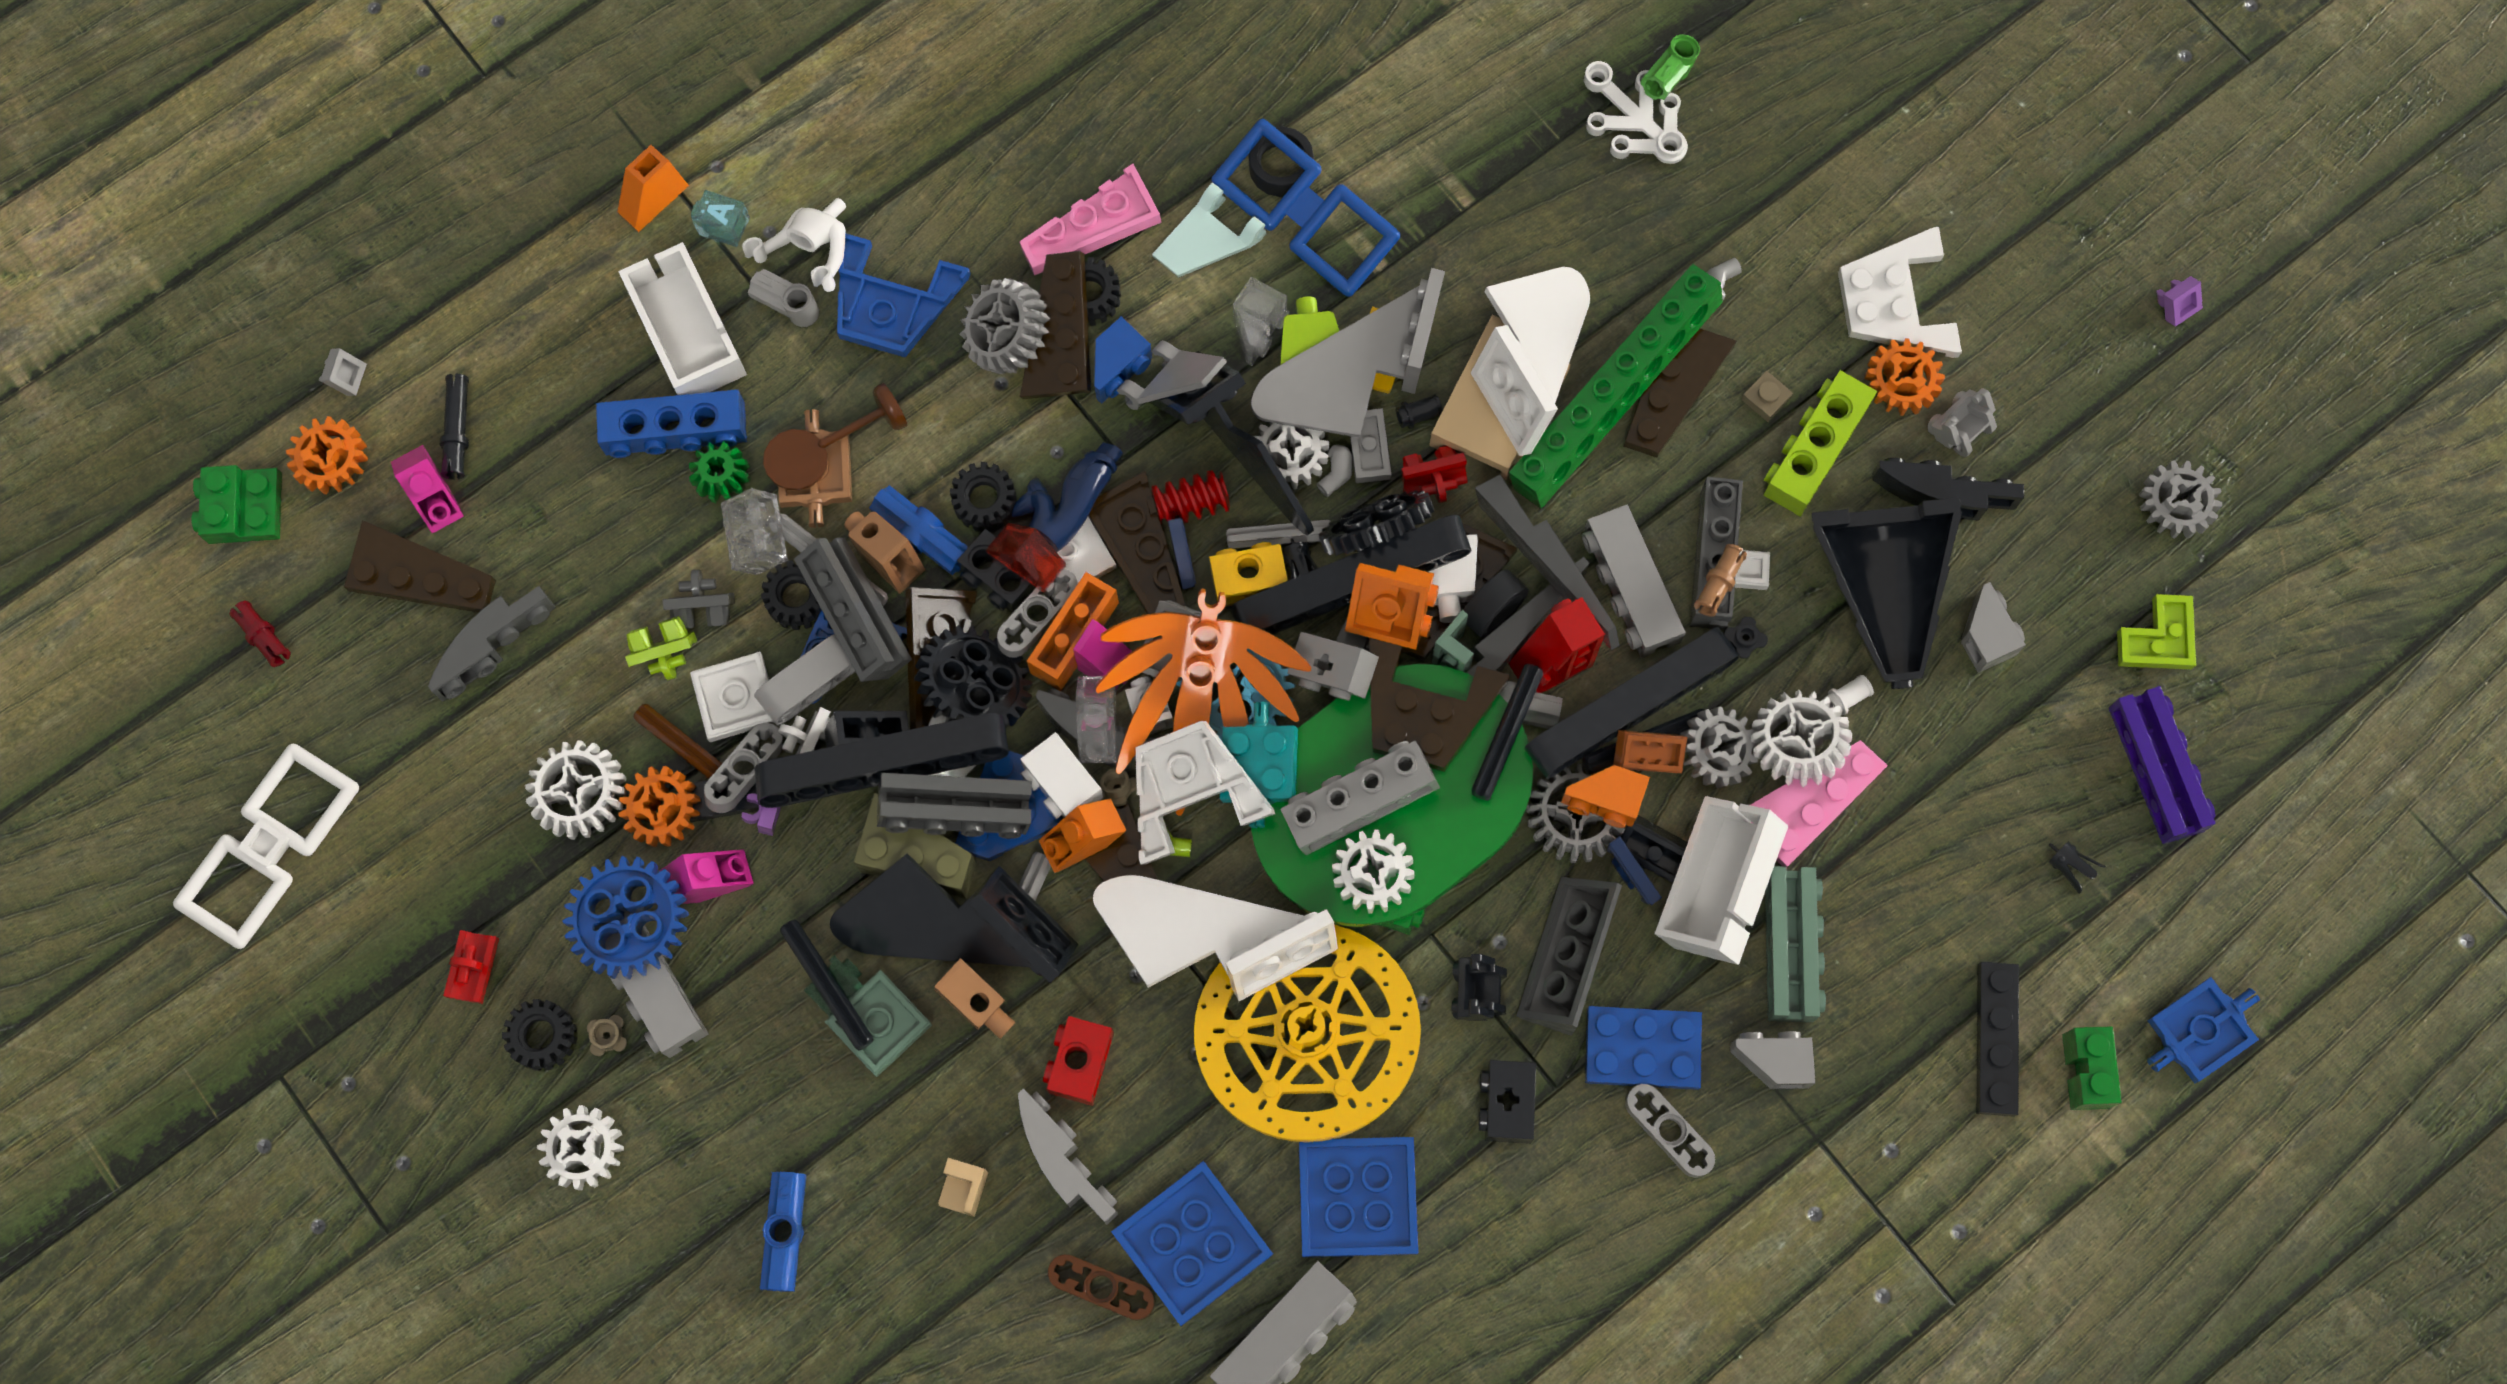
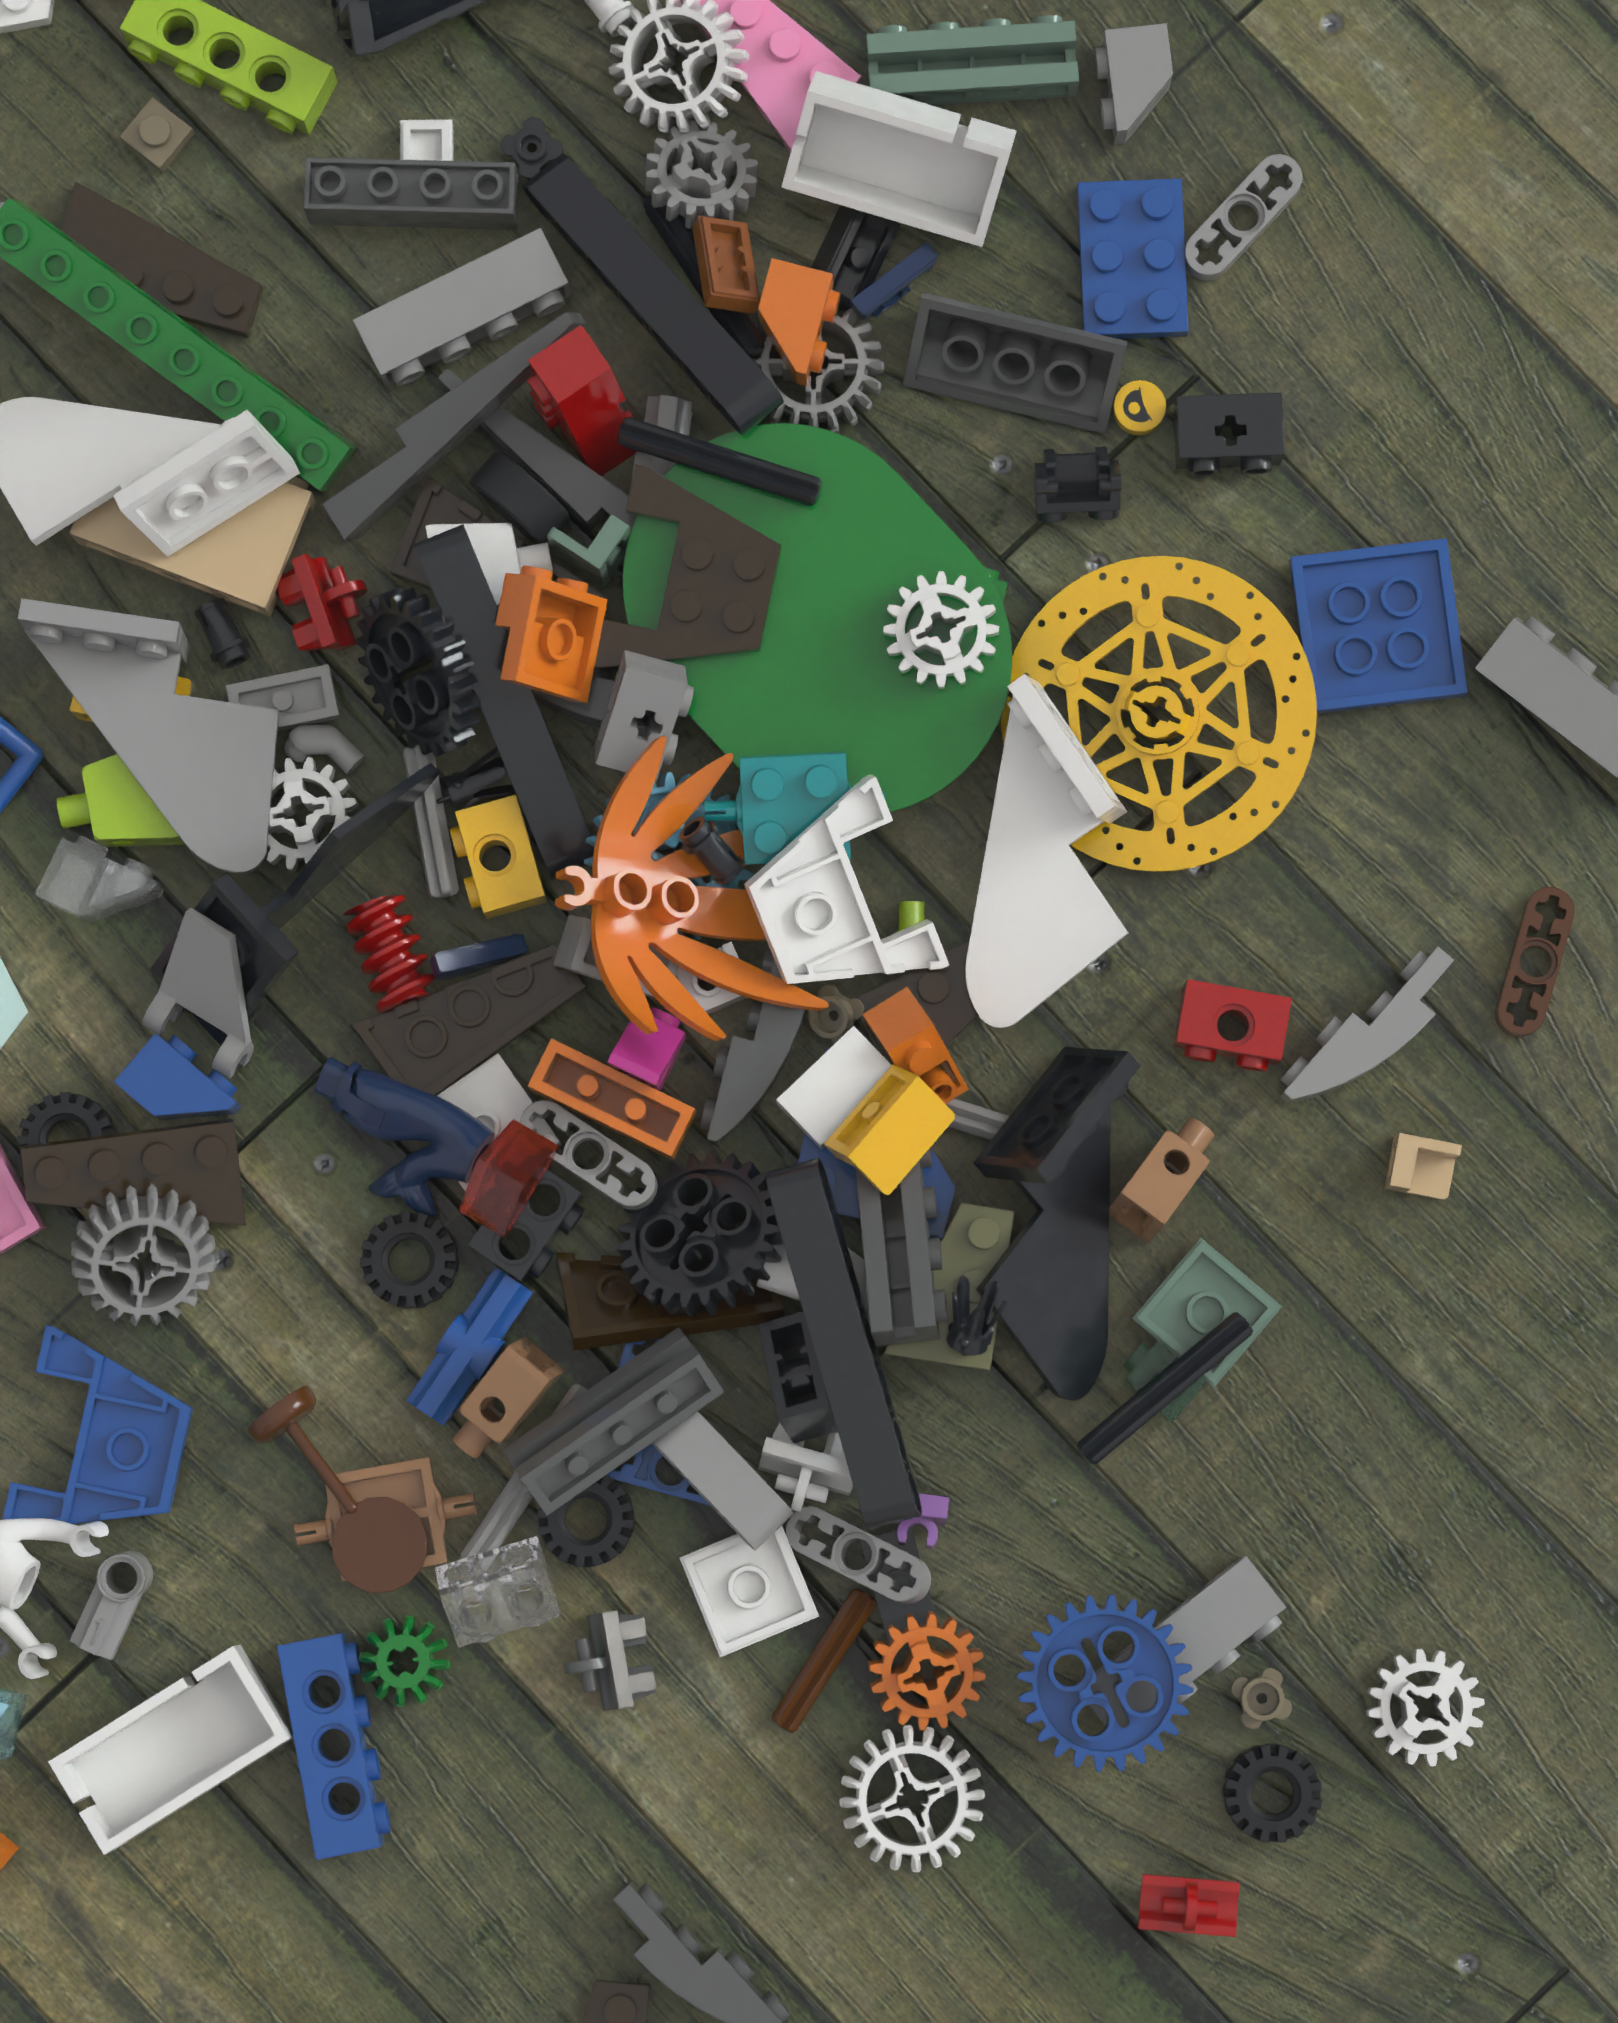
camera: 95 degrees left, 10 degrees up
lime hips [625,616,698,680] -> none
dark pink slope [659,849,754,904] -> none
blue piece [760,1172,807,1292] -> none
clear slope [1076,676,1116,763] -> none
blue plate [1111,1161,1273,1327] -> none
light grey brick [1281,741,1440,855] -> none
medium nougat pin [1694,544,1747,617] -> none
none -> black pin [679,817,745,885]
none -> yellow panel [823,1064,955,1195]
none -> black piece [946,1275,1008,1356]
none -> yellow tile [1113,380,1166,435]

